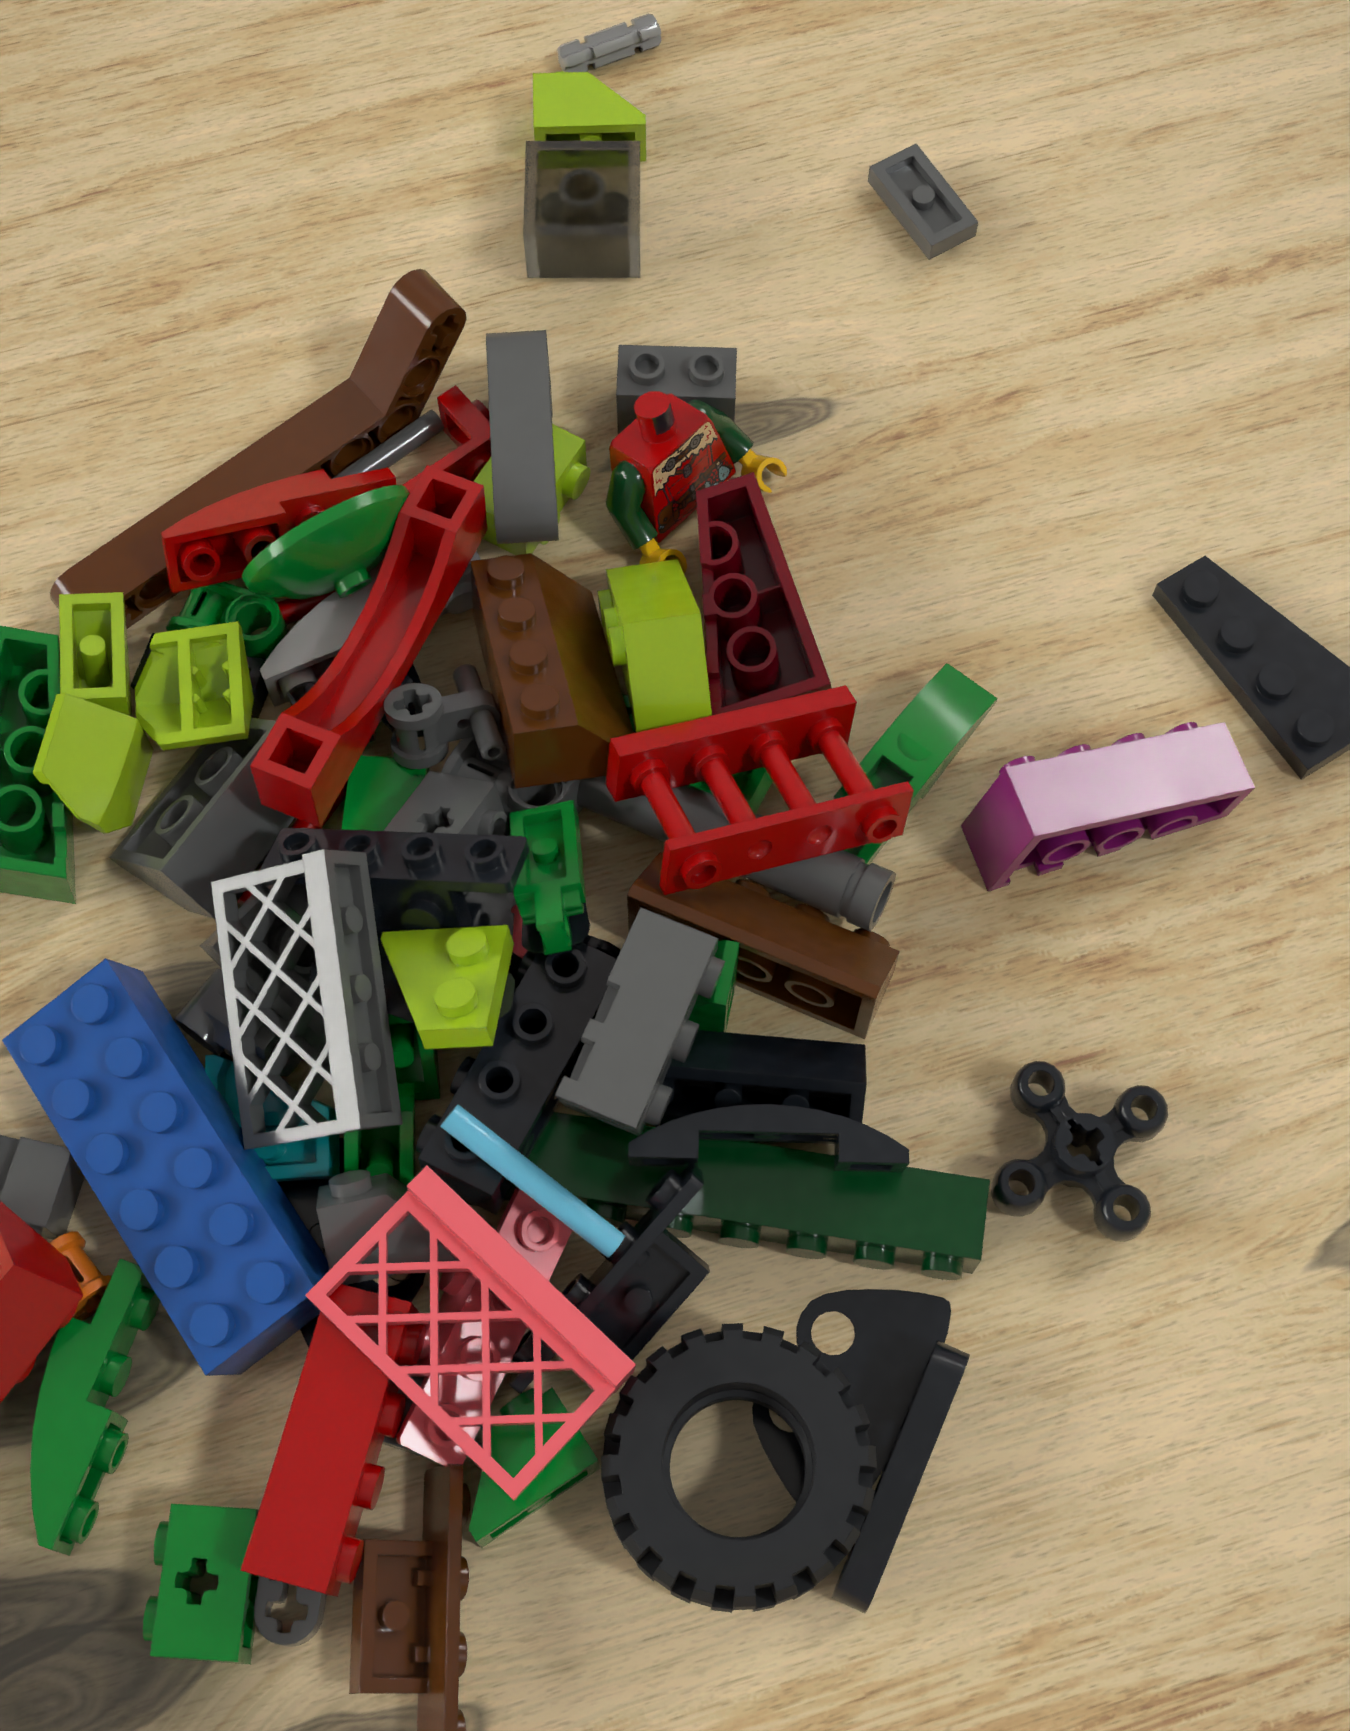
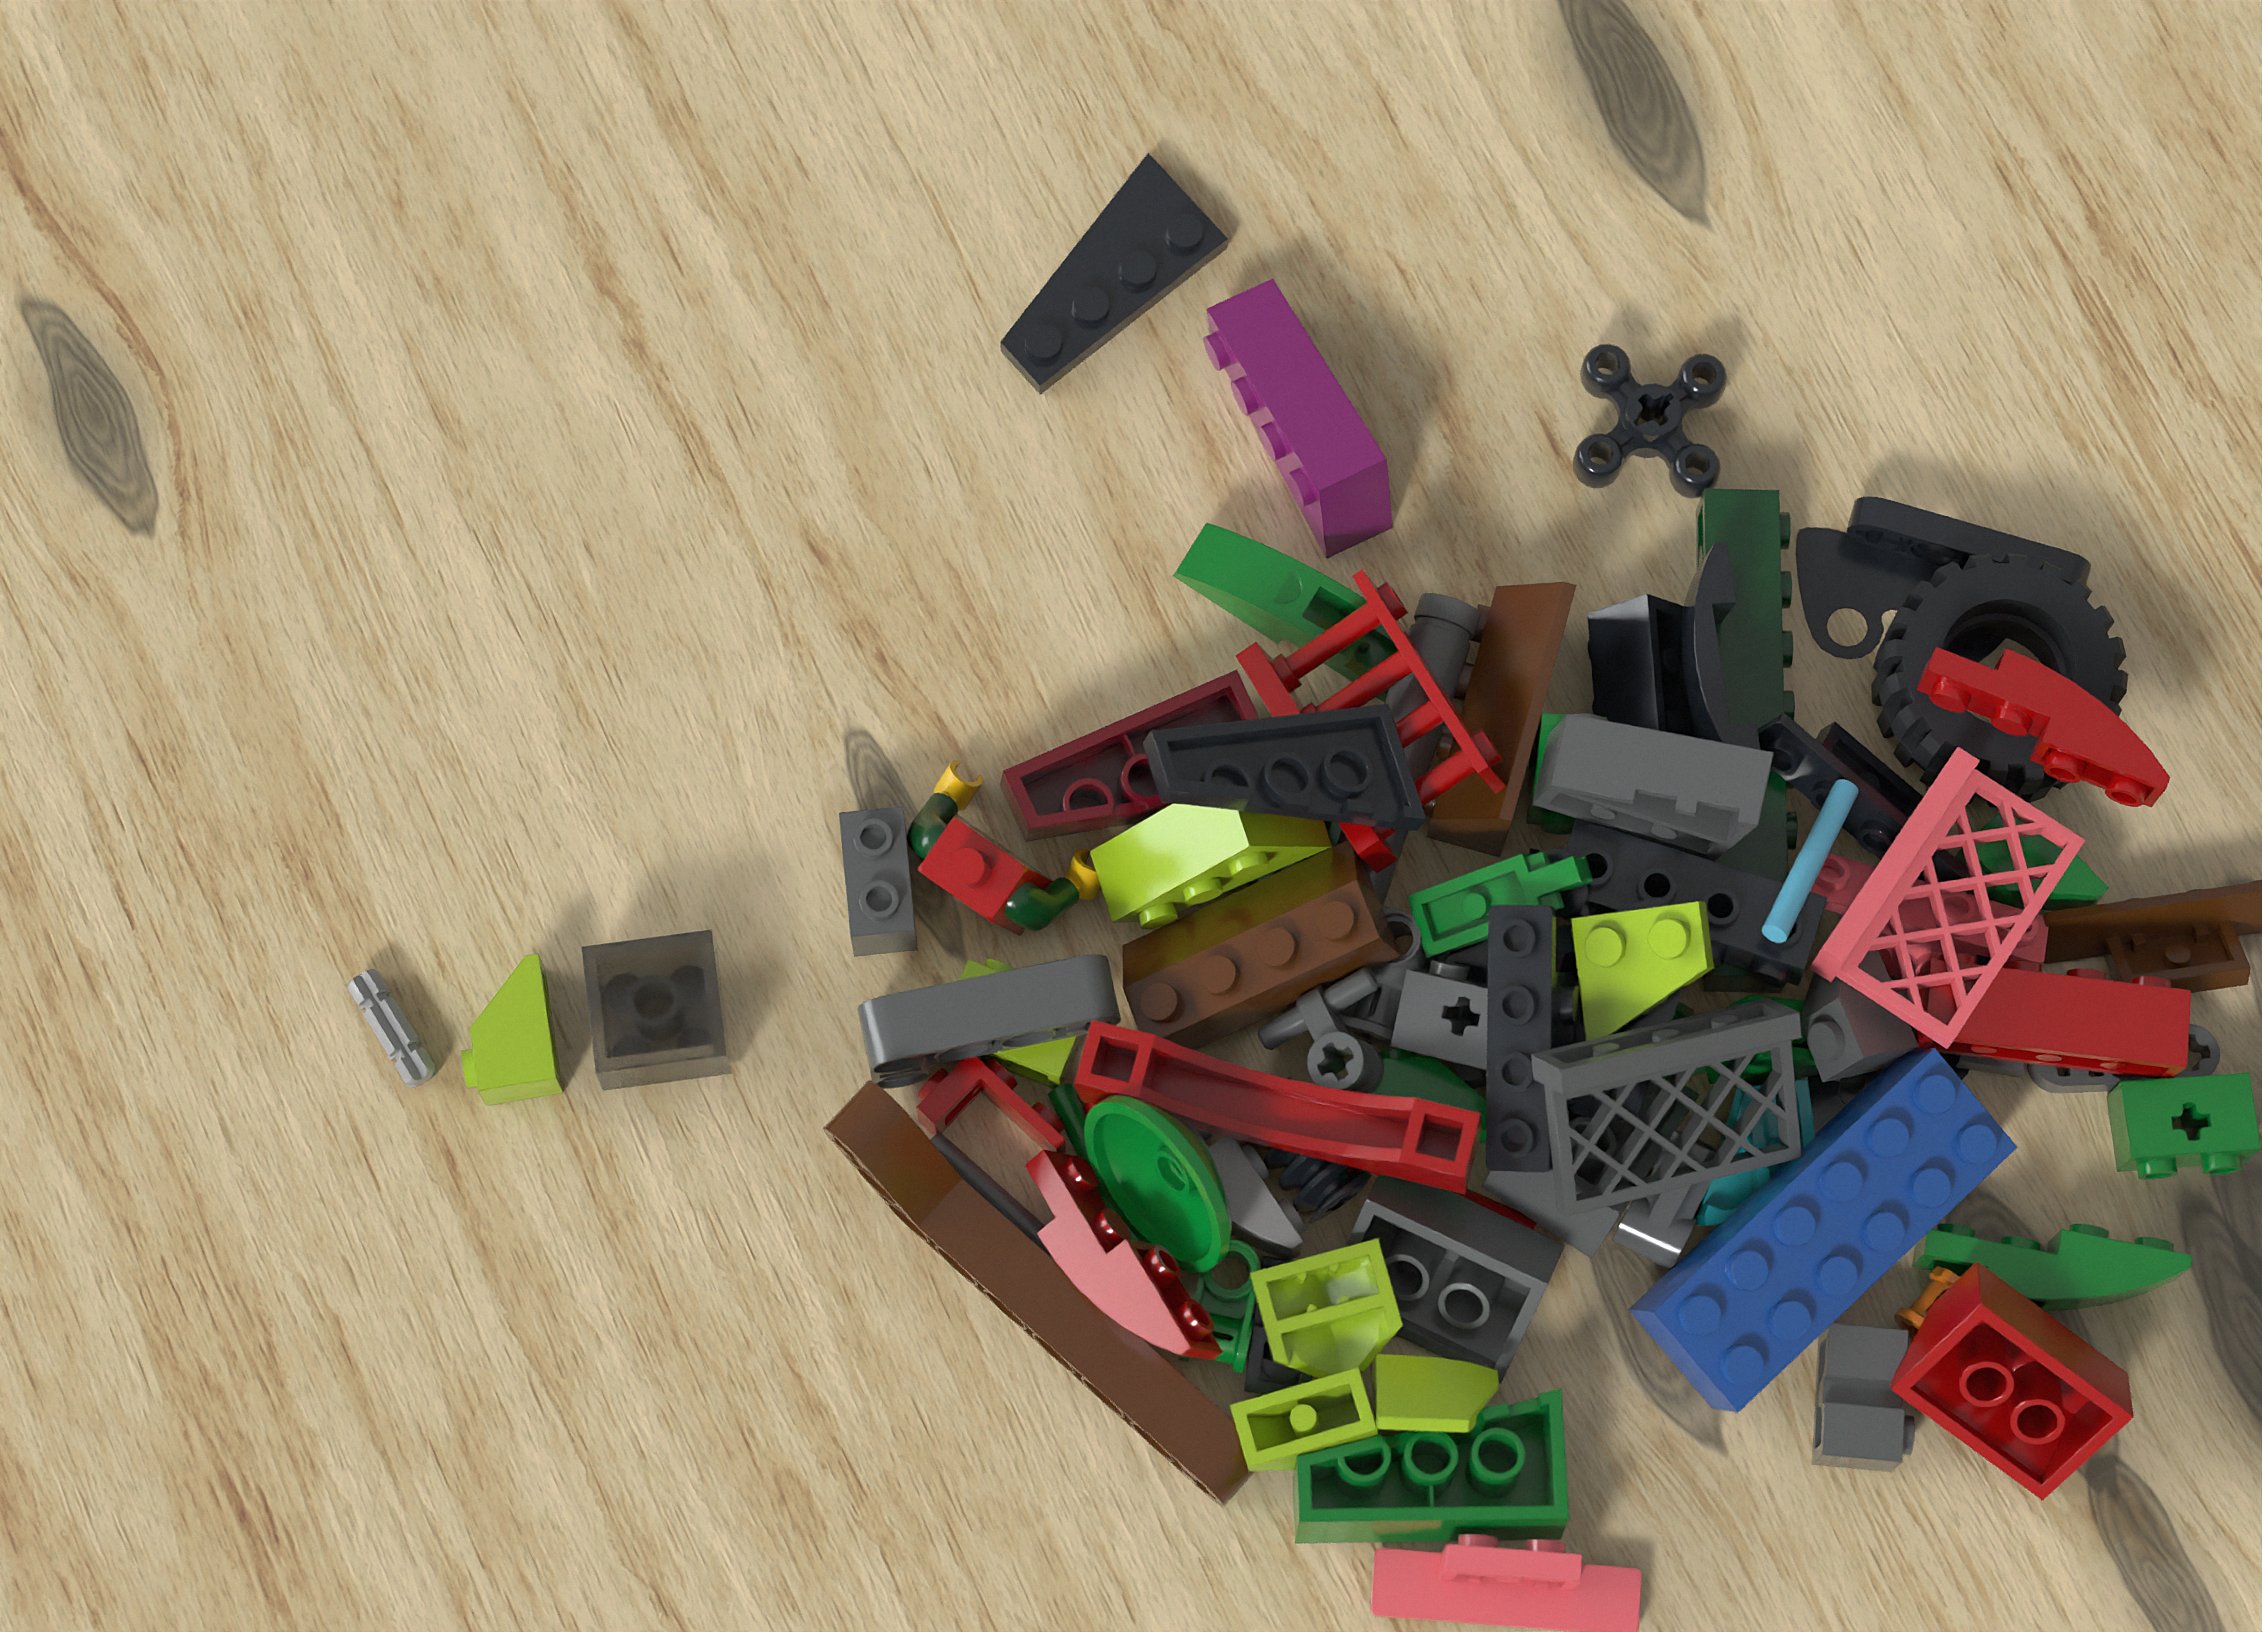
camera: 100 degrees left, 5 degrees up
dark grey plate [868,143,978,260] -> none
none -> black wing [1143,704,1427,831]
none -> red slope [1916,647,2170,808]

